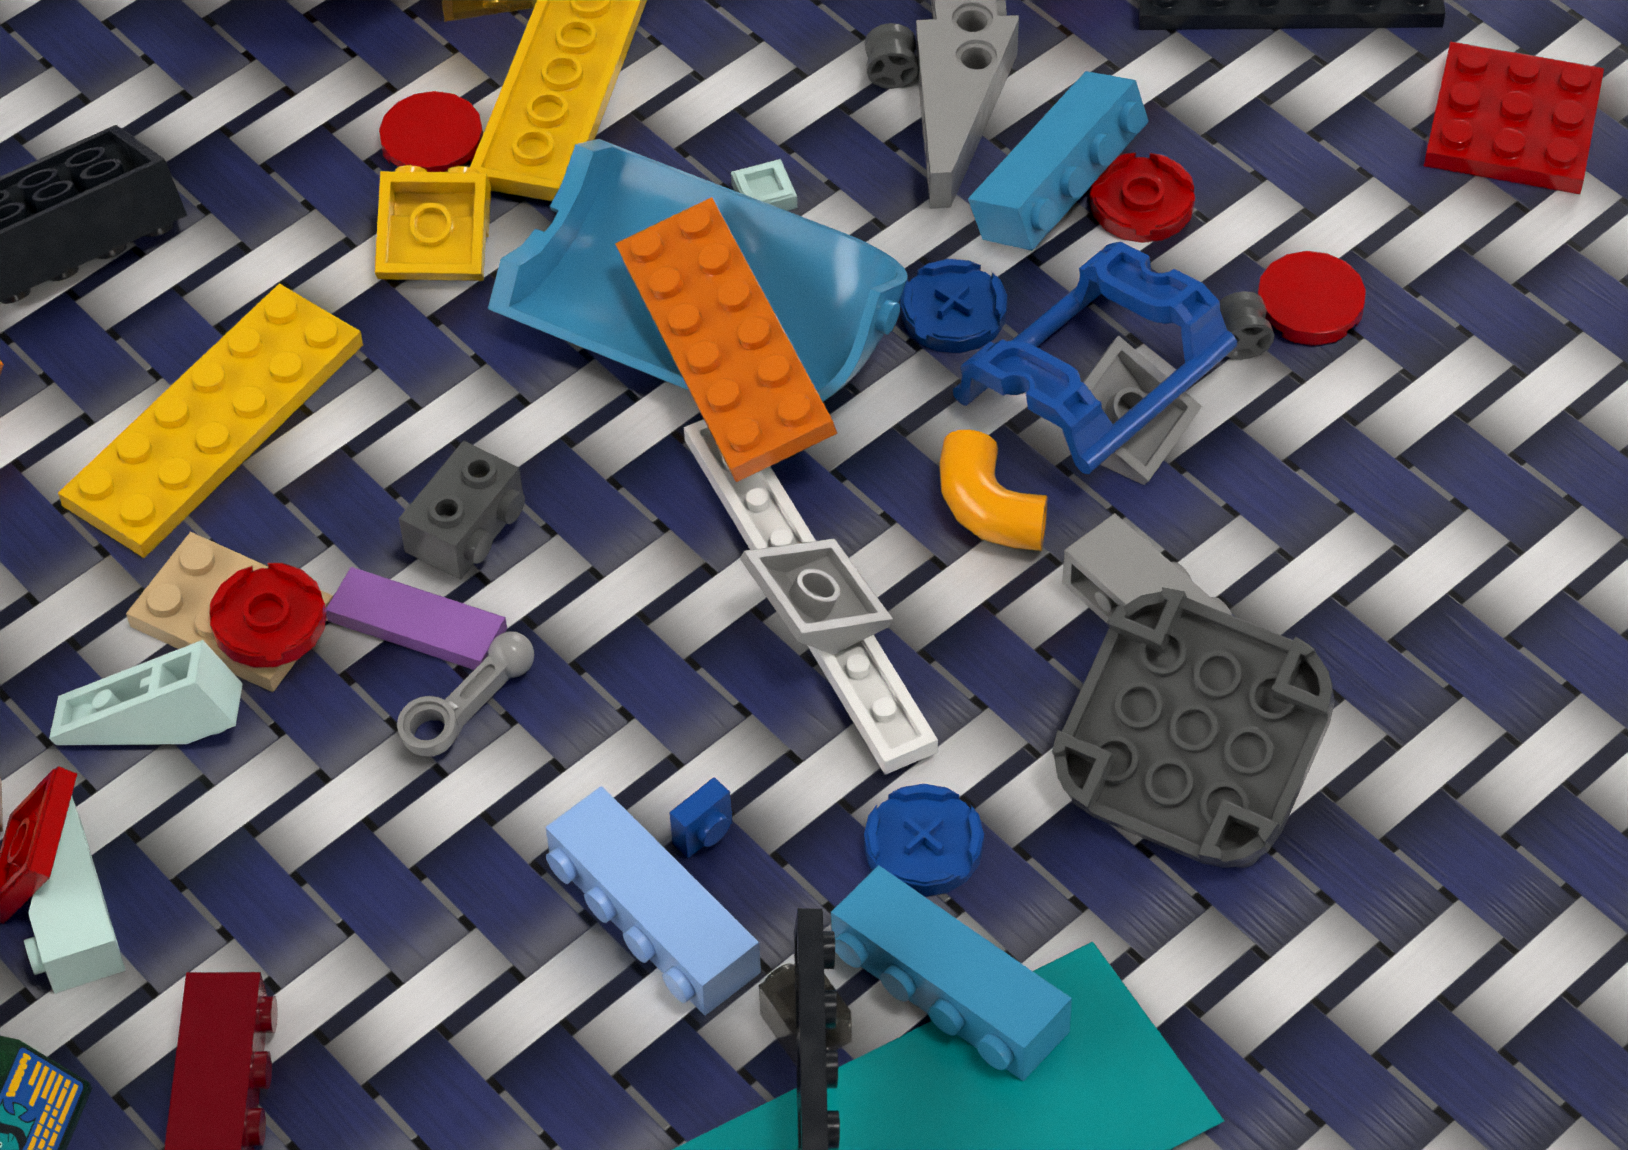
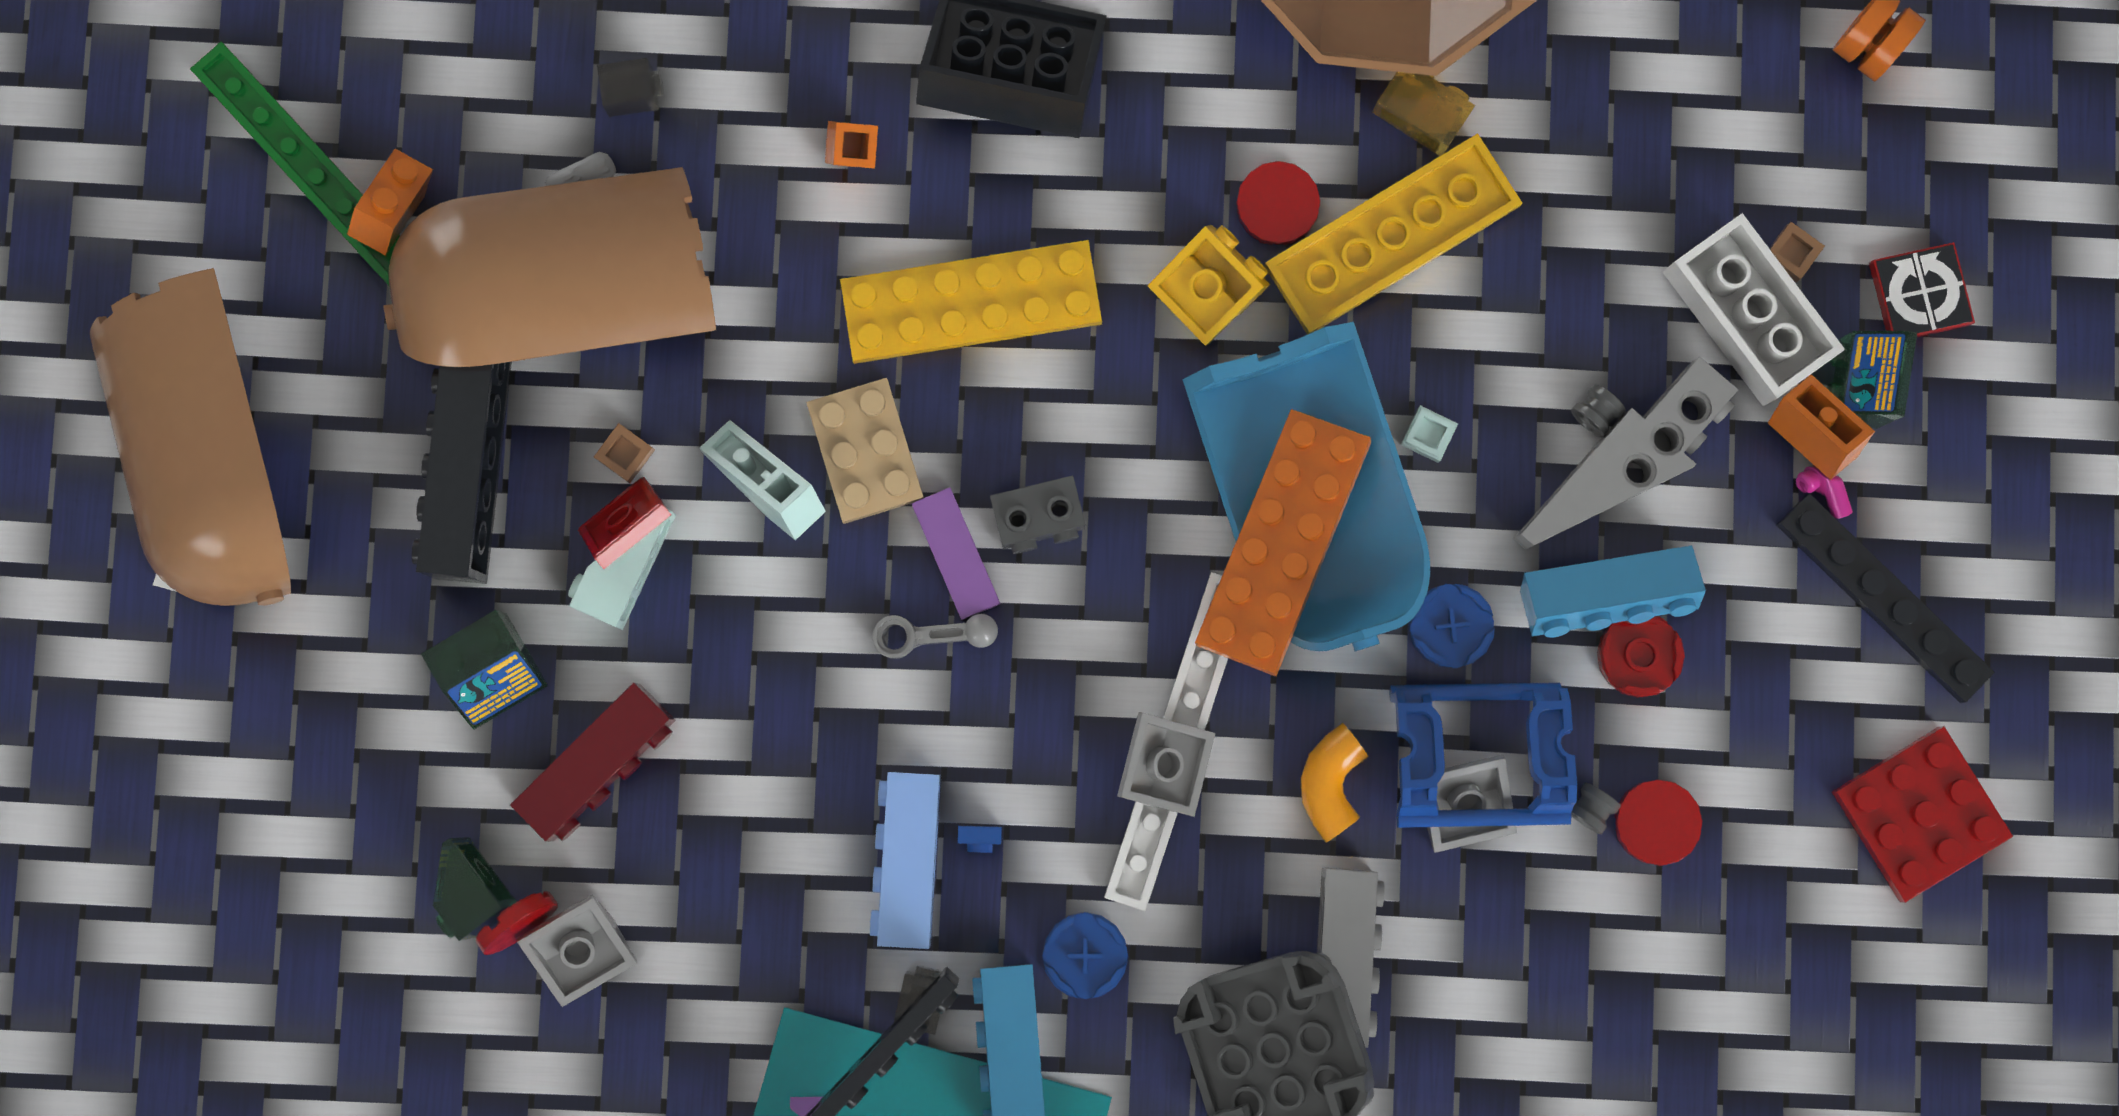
camera: 40 degrees right, 30 degrees up
red tile [209,563,327,668] -> none

